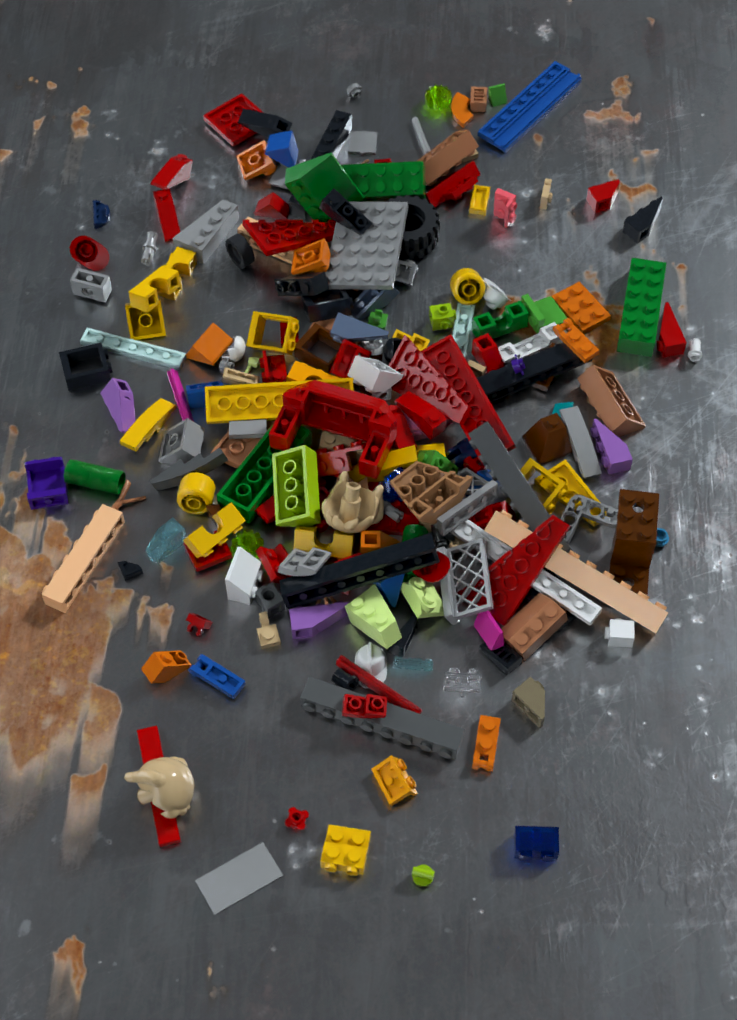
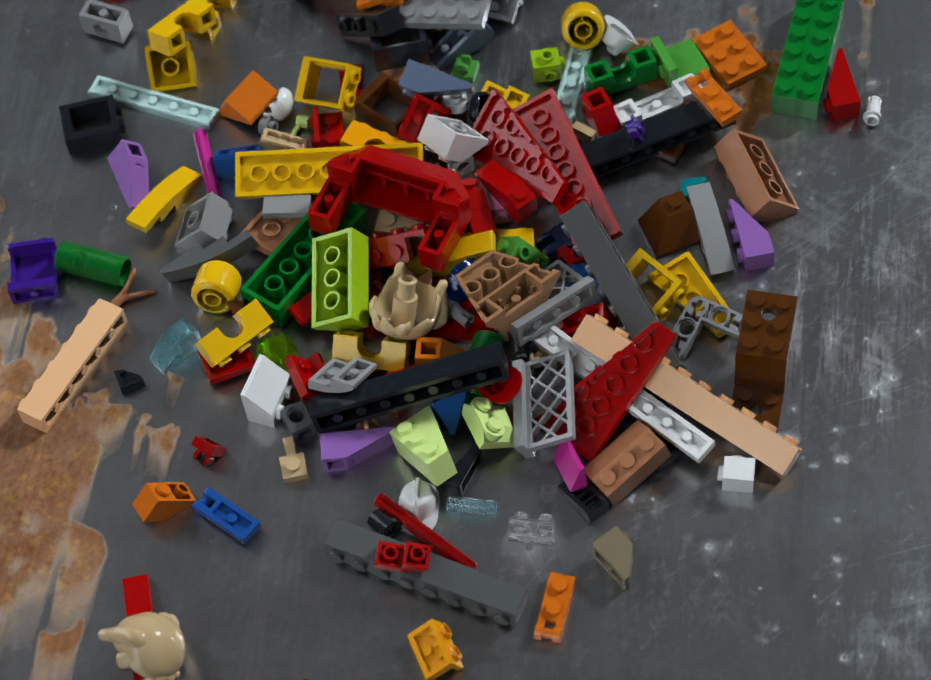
camera: 10 degrees right, 0 degrees up
dark azure plate [656,528,669,547] -> none

